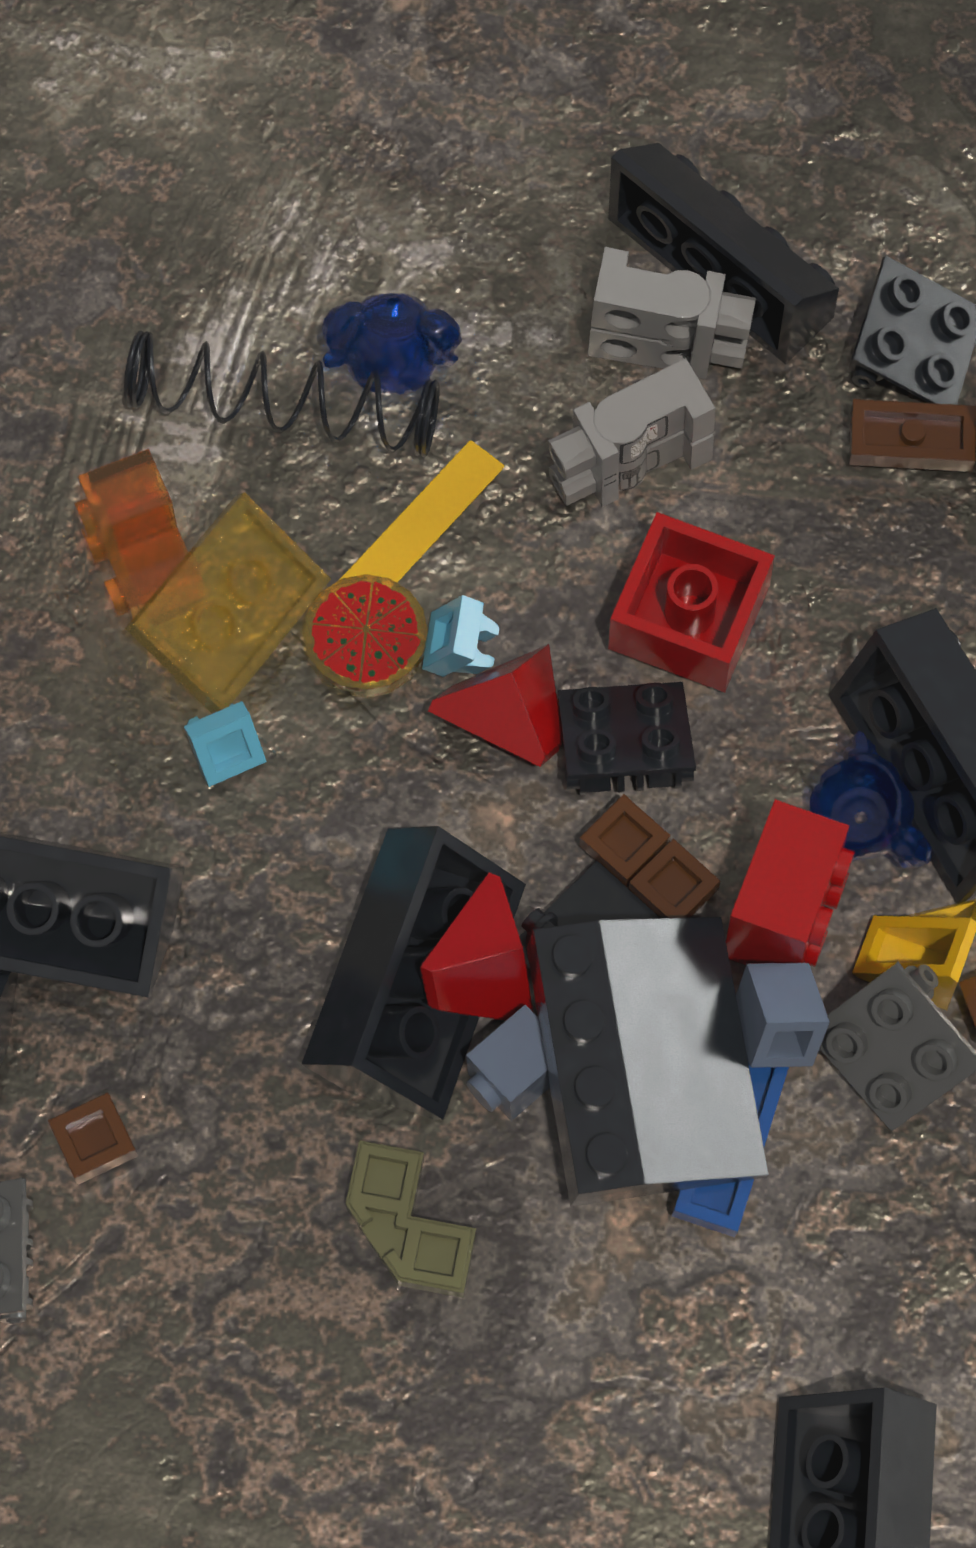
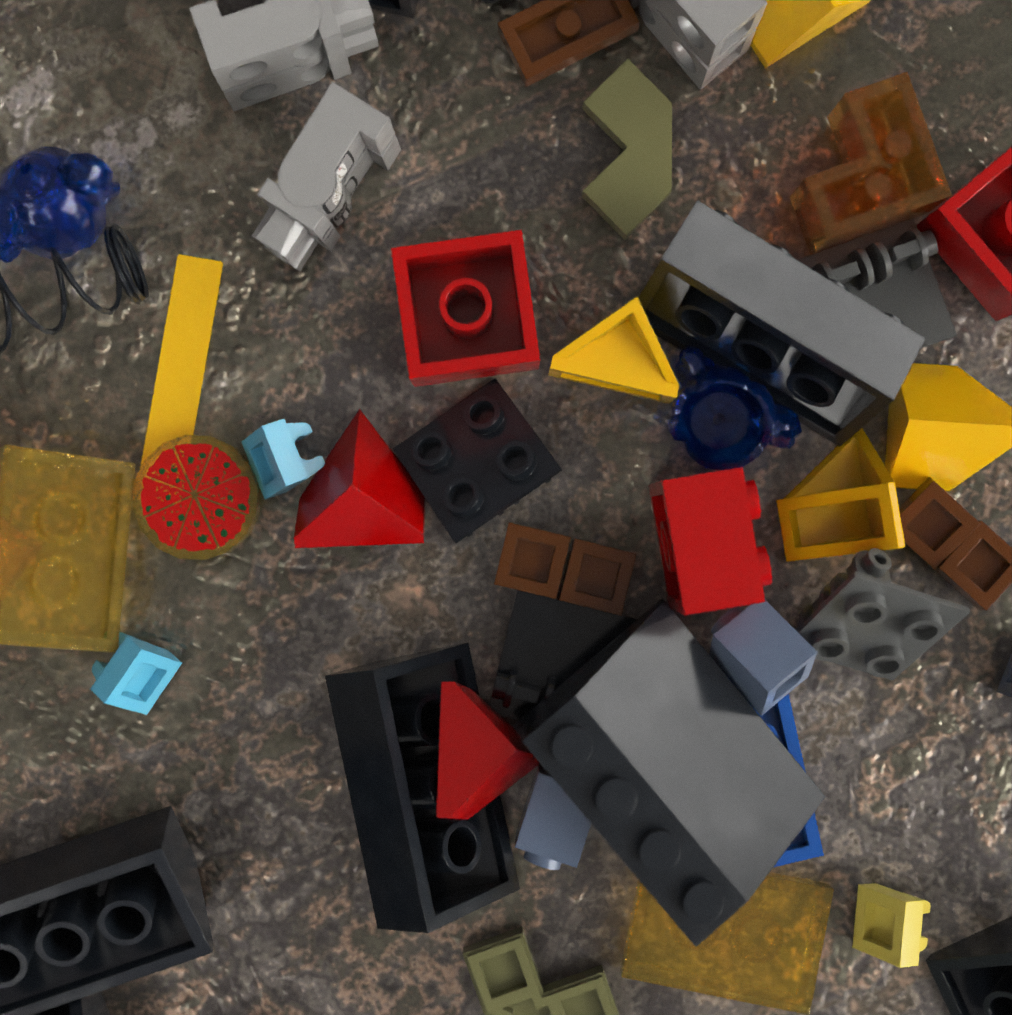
camera: 25 degrees left, 20 degrees up
none -> yellow slope [548,297,680,404]
none -> olive tile [582,59,672,240]
none -> clear yellow tile [620,872,834,1015]
none -> light yellow tile [852,883,931,968]

